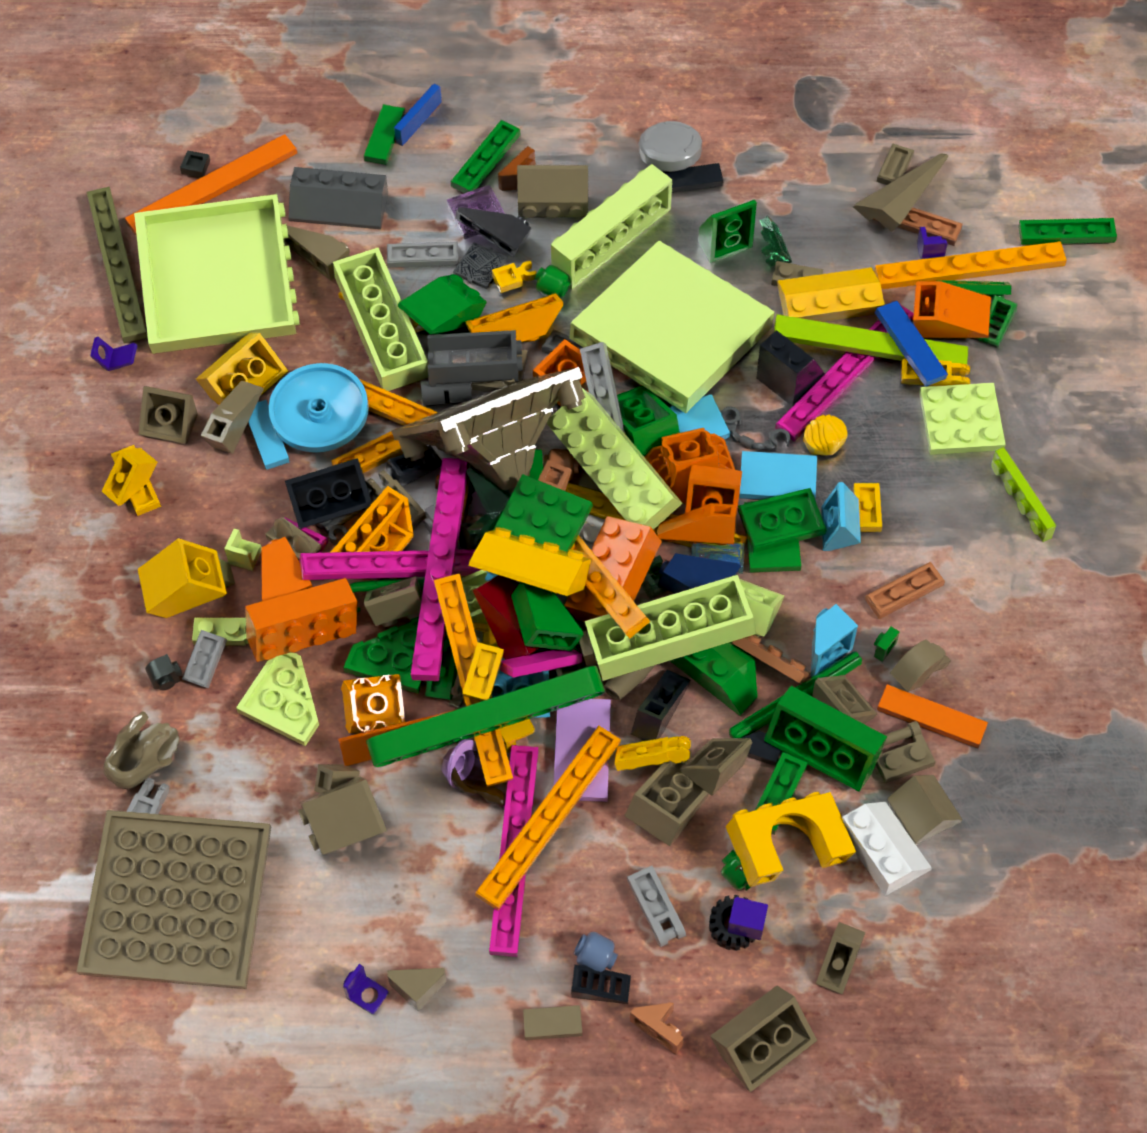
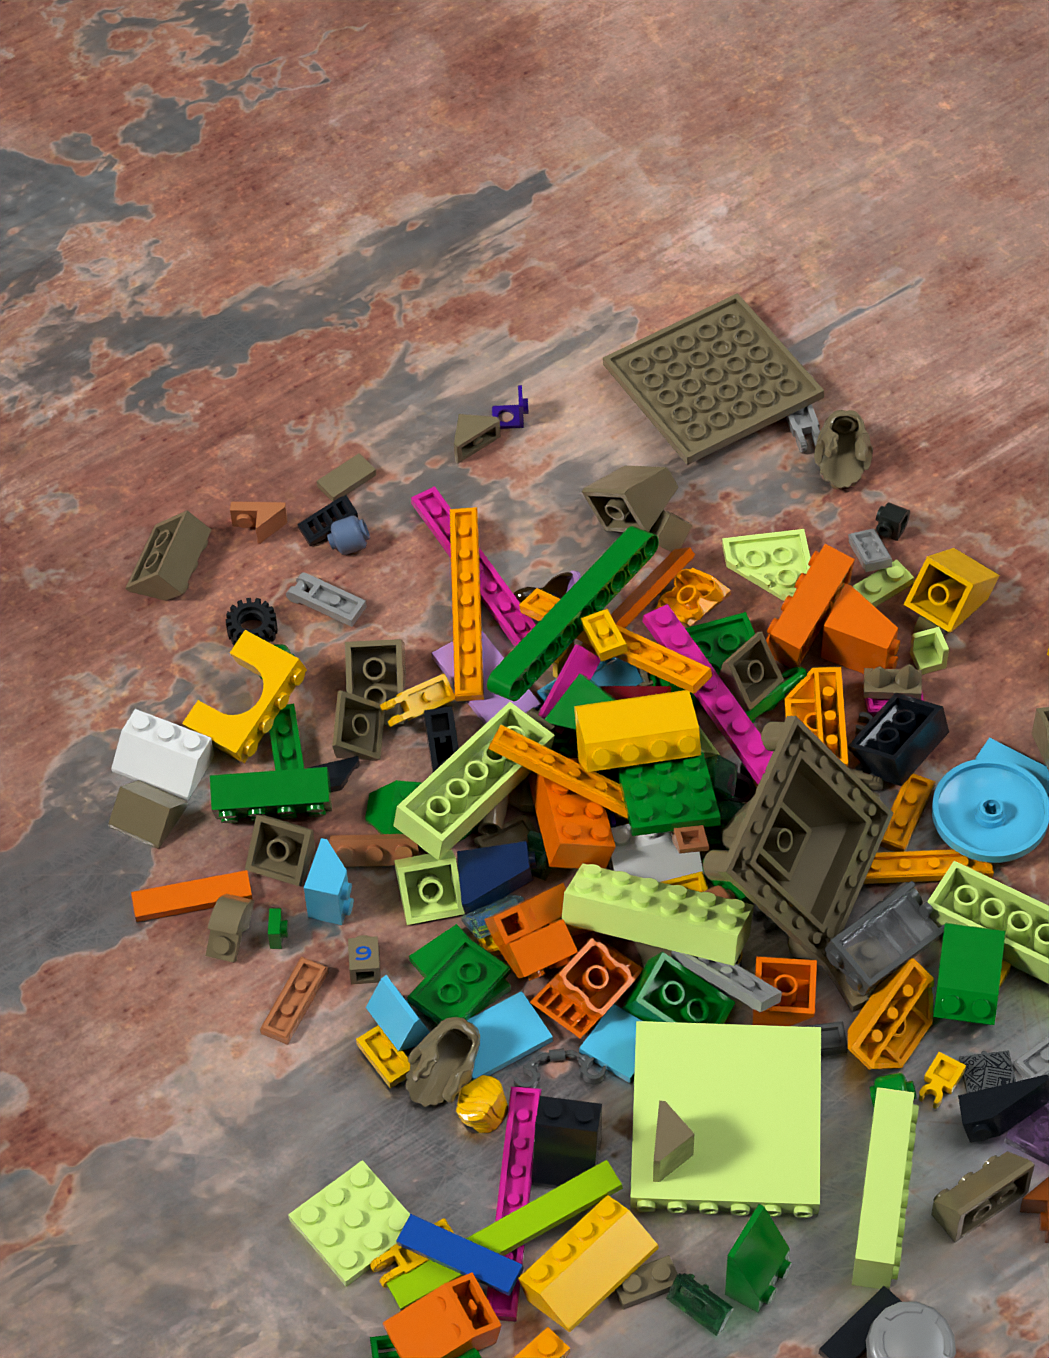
camera: 145 degrees right, 5 degrees down
dark pink tile [299,549,481,580] -> none
dark purple panel [728,897,768,940] -> none
green axle [729,651,862,738] -> none
dark tan slope [816,922,866,994] -> none
dark tan plate [876,721,936,784] -> none
lime plate [991,447,1056,542] -> none
none -> dark tan brick [348,935,381,985]
none -> dark tan hair [406,1017,480,1107]
none -> dark tan slope [653,1100,694,1182]

